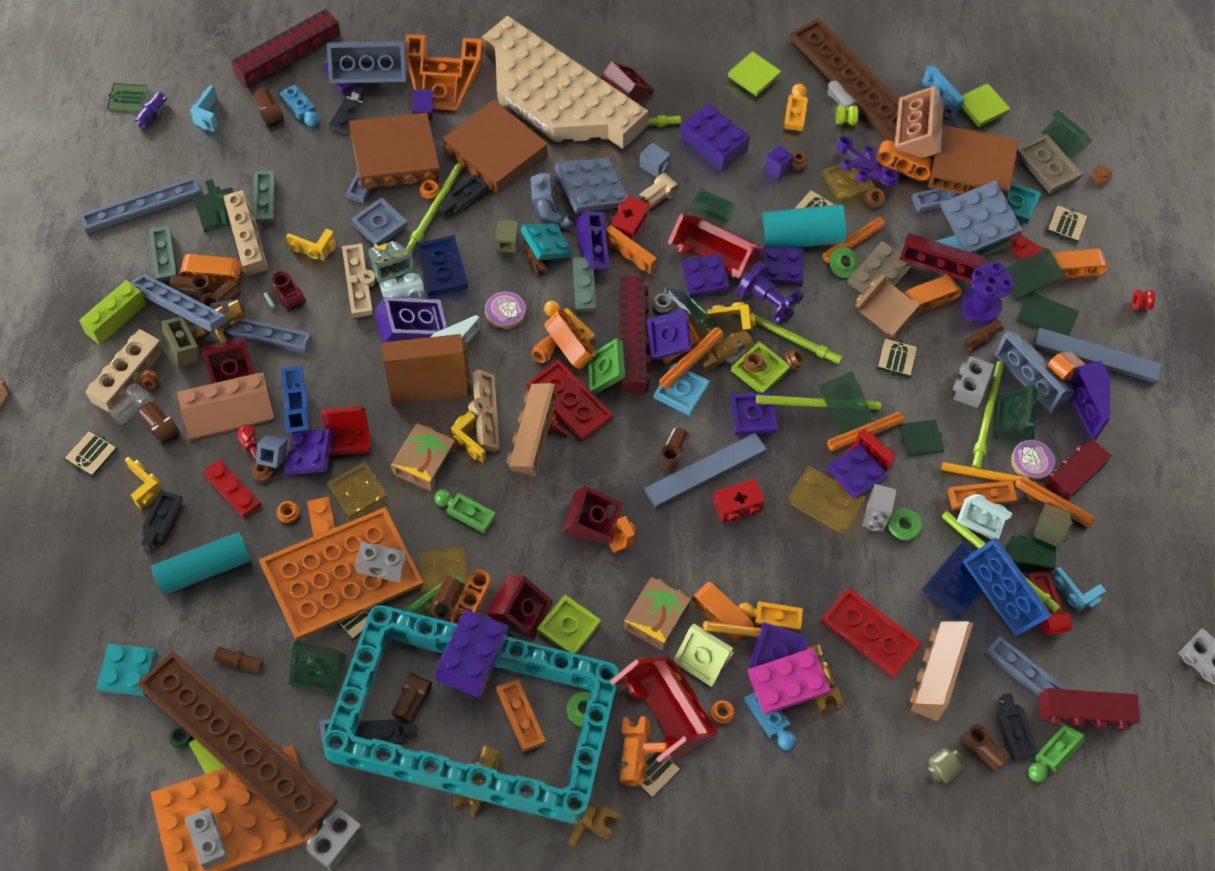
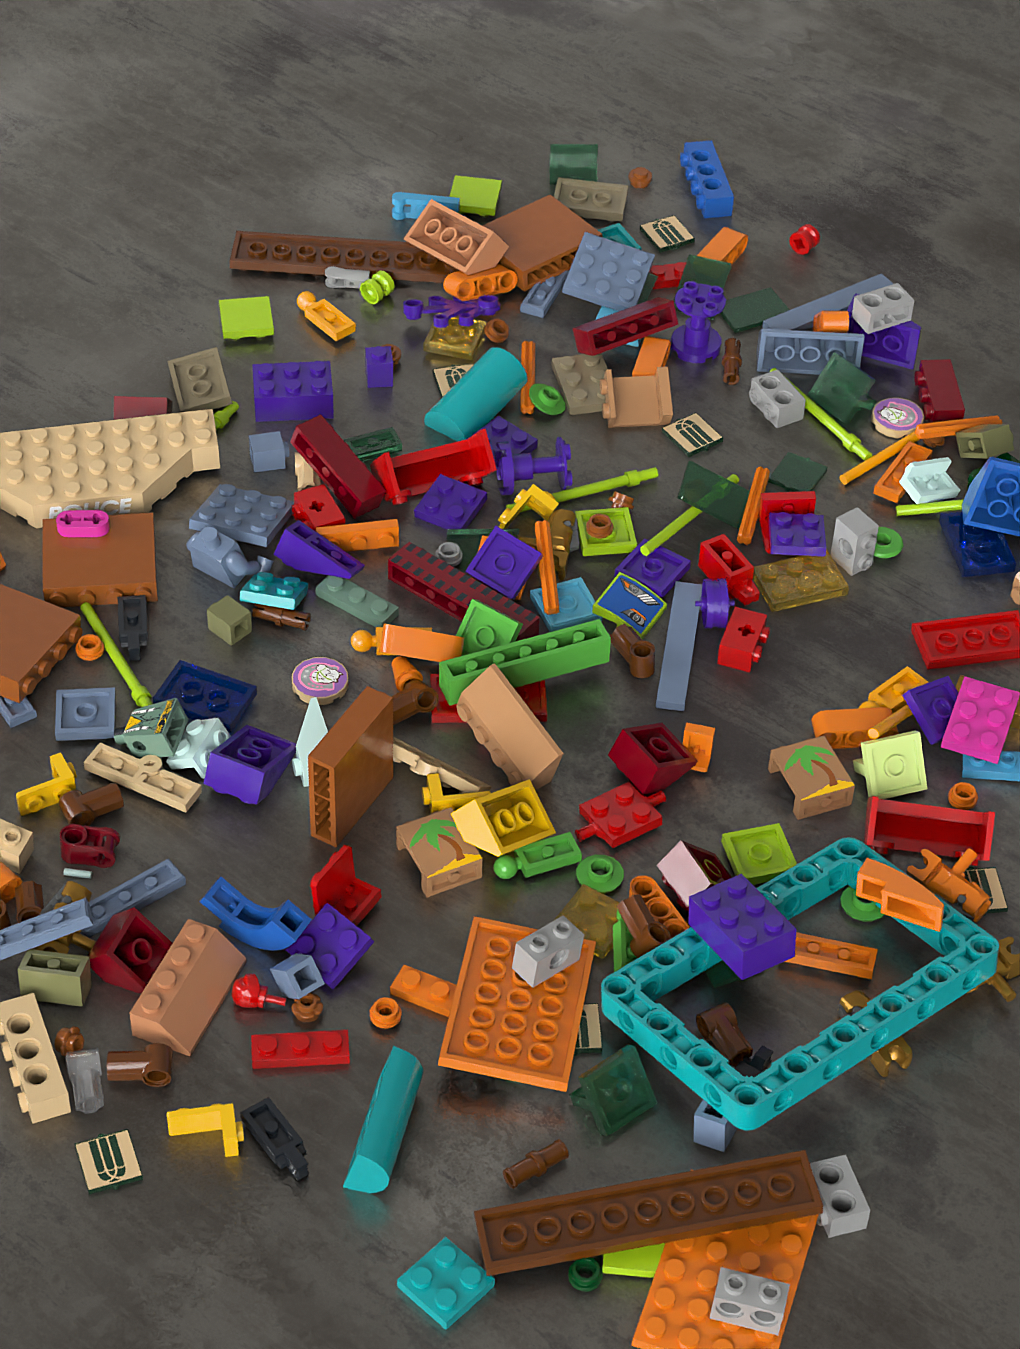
camera: 50 degrees left, 15 degrees down
clear yellow plate [327,461,388,520] -> none
none -> dark pink beam [56,510,110,538]
none -> reddish brown piece [58,783,124,826]
none -> dark tan plate [168,347,233,412]
none -> dark red brick [290,415,386,518]
none -> reddish brown piece [391,680,439,725]
none -> bright green brick [439,619,611,706]
none -> yellow slope [451,779,556,857]
none -> red plate [575,782,666,848]
none -> bright green piece [576,854,624,893]
none -> slope [592,572,667,640]
none -> blue brick [680,140,734,219]
none -> dark purple wheel [695,579,735,628]
none -> red hinge [698,534,760,605]
none -> light grey brick [852,283,915,334]
none -> orange slope [856,858,944,932]

